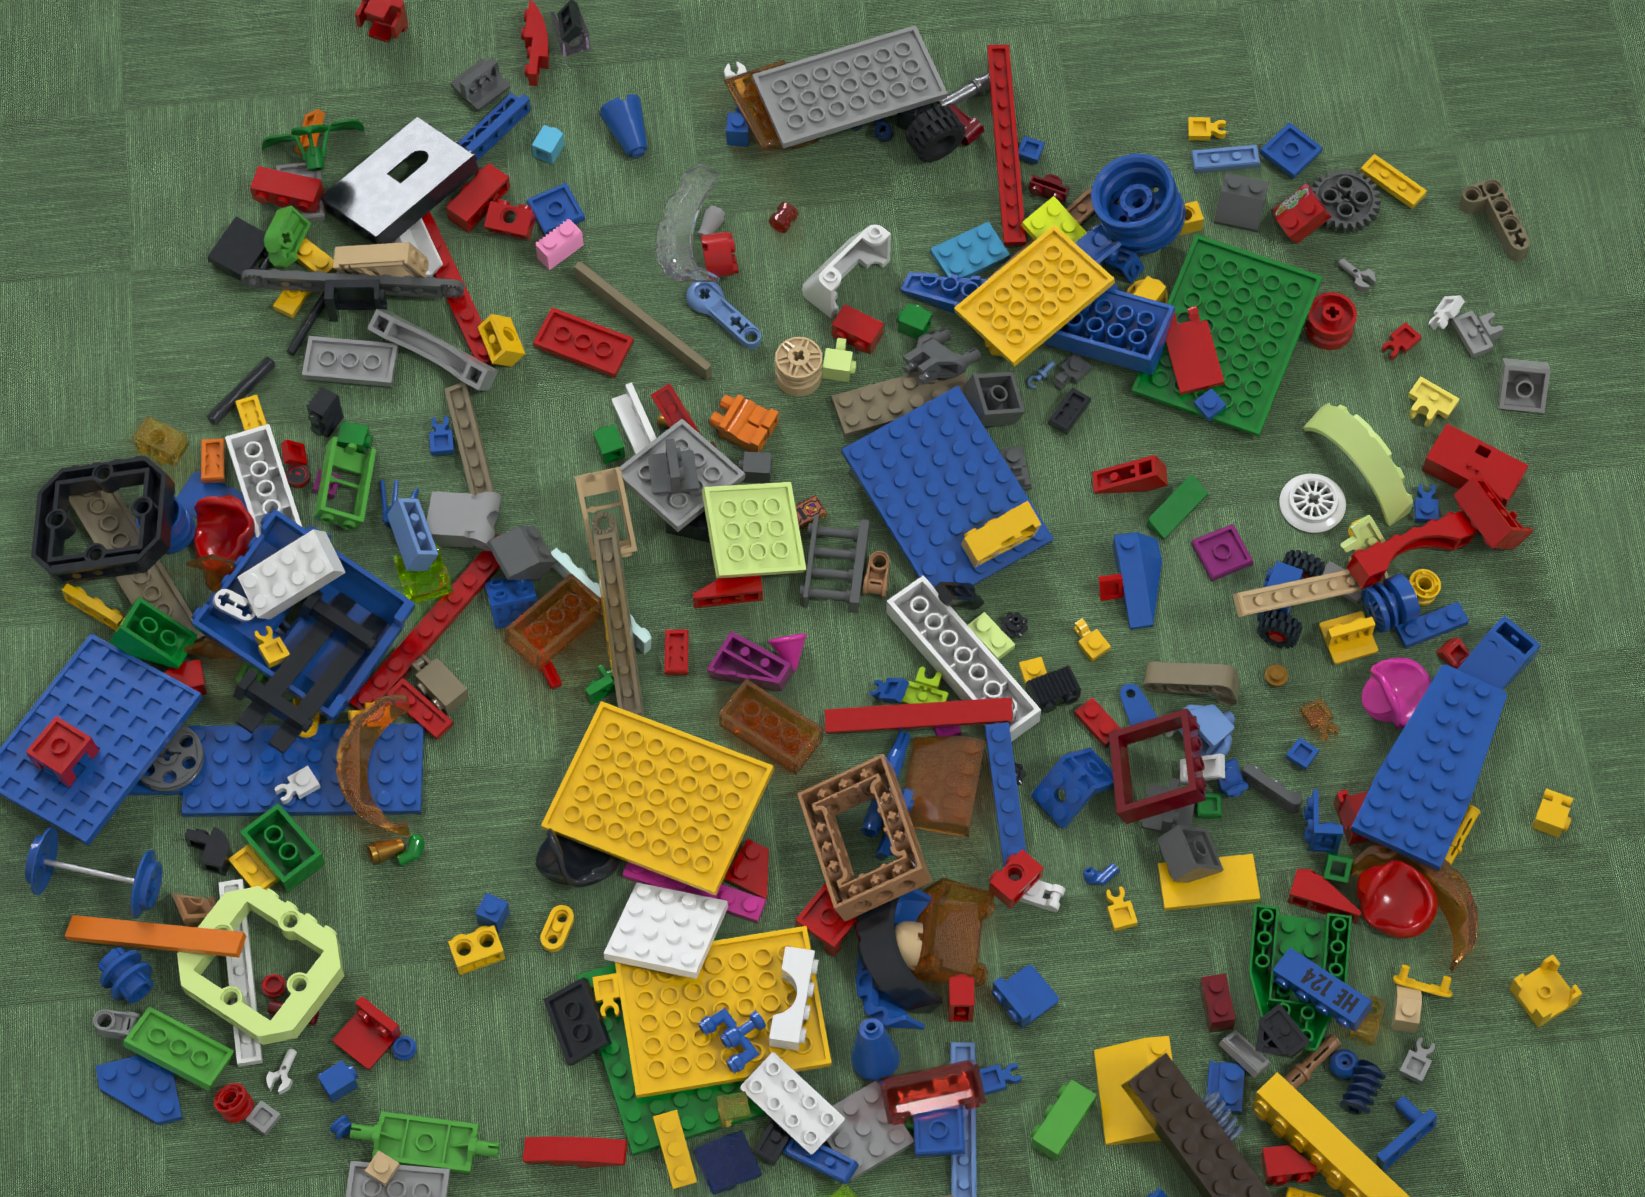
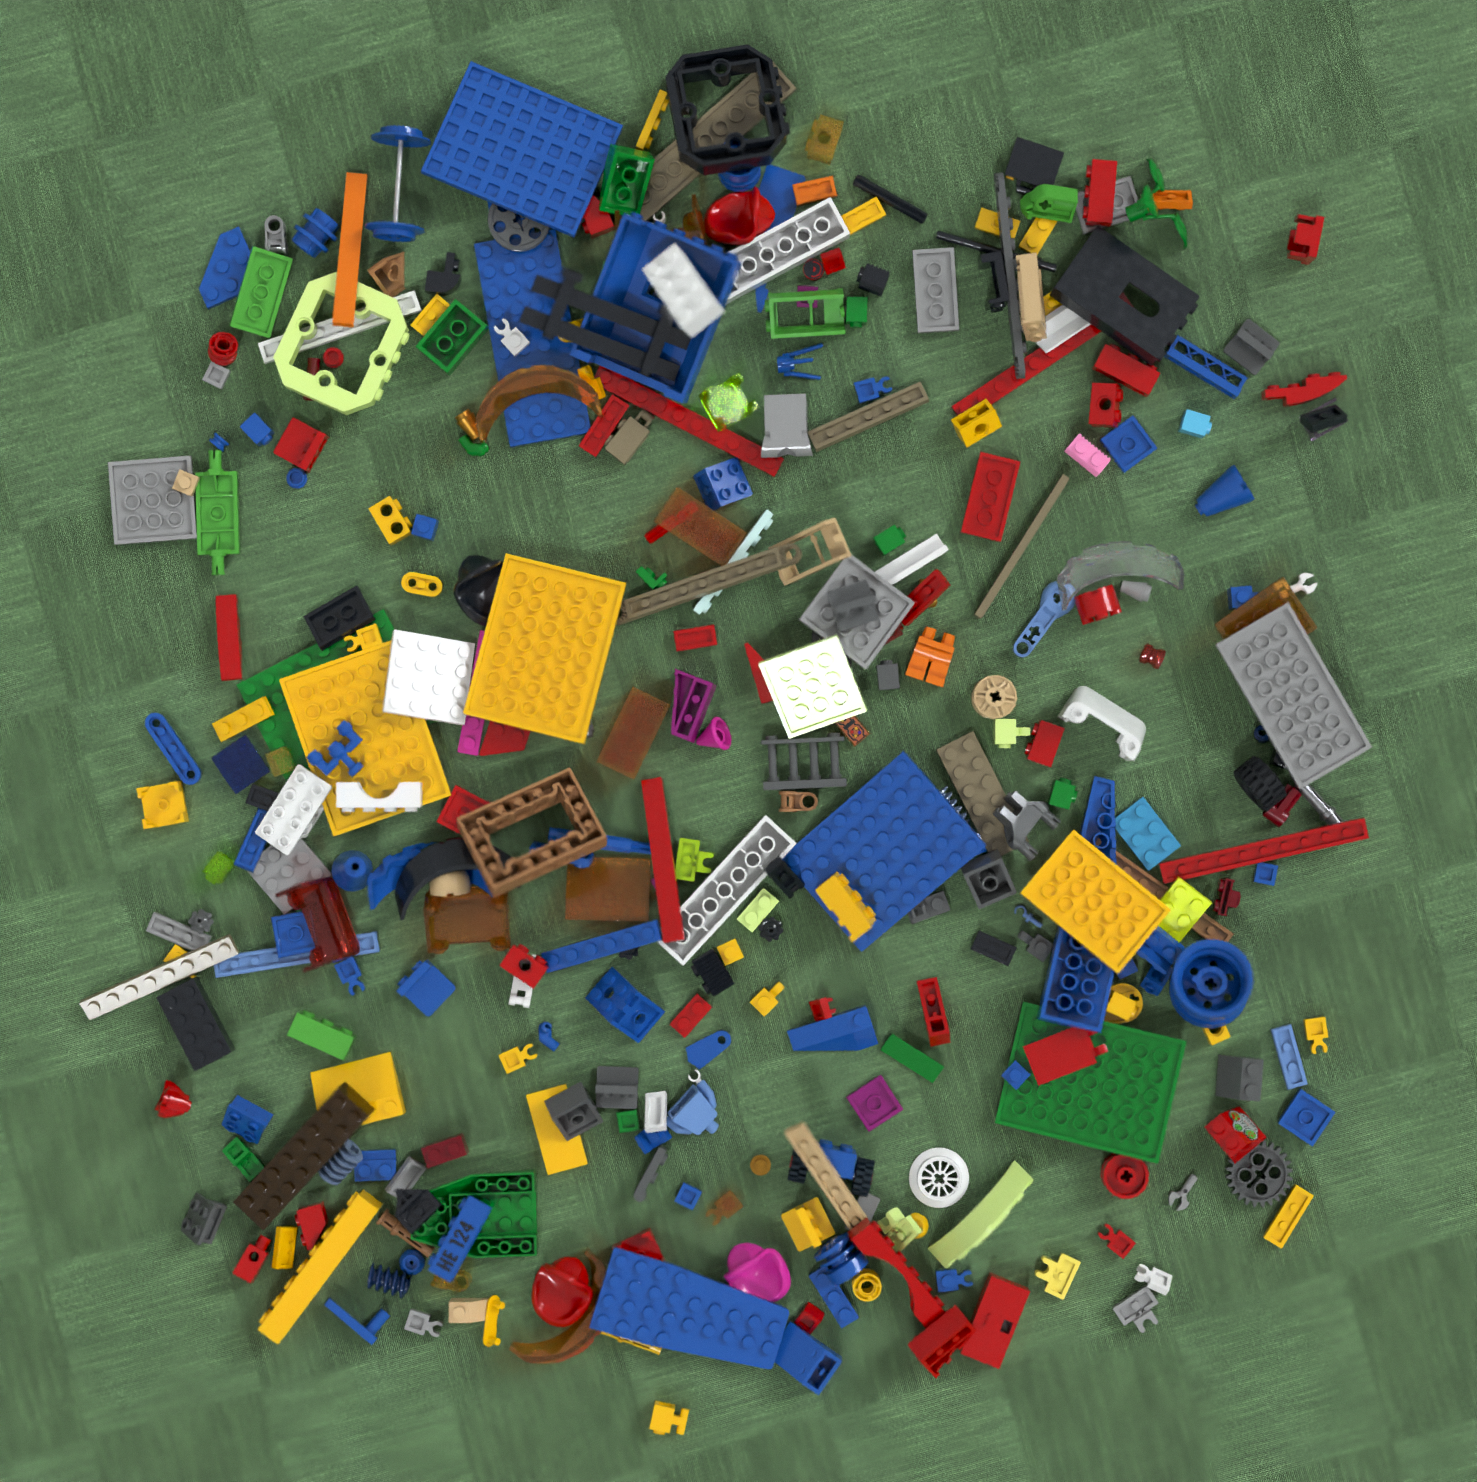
camera: 80 degrees right, 25 degrees up
red panel [26,716,99,787] -> none
white beam [213,589,256,622] -> none
yellow plate [255,626,290,668] -> none
white bar [266,1048,297,1095] -> none
light grey arch [367,309,498,391] -> none
medium blue brick [387,498,438,571] -> none
dark grey slope [487,526,556,580] -> none
yellow piece [596,558,613,676] -> none
blue plate [869,678,909,703] -> none
red brick [948,974,975,1022] -> none
dark red window [1109,708,1207,824] -> none
dark tan beam [1143,662,1241,705] -> none
red slope [1287,868,1361,924] -> none
blue bracket [1304,789,1343,852] -> none
green brick [1322,850,1353,883] -> none
dark tan beam [1459,179,1530,261] -> none
light grey slope [1499,358,1551,413] -> none
yellow panel [1509,955,1582,1028] -> none

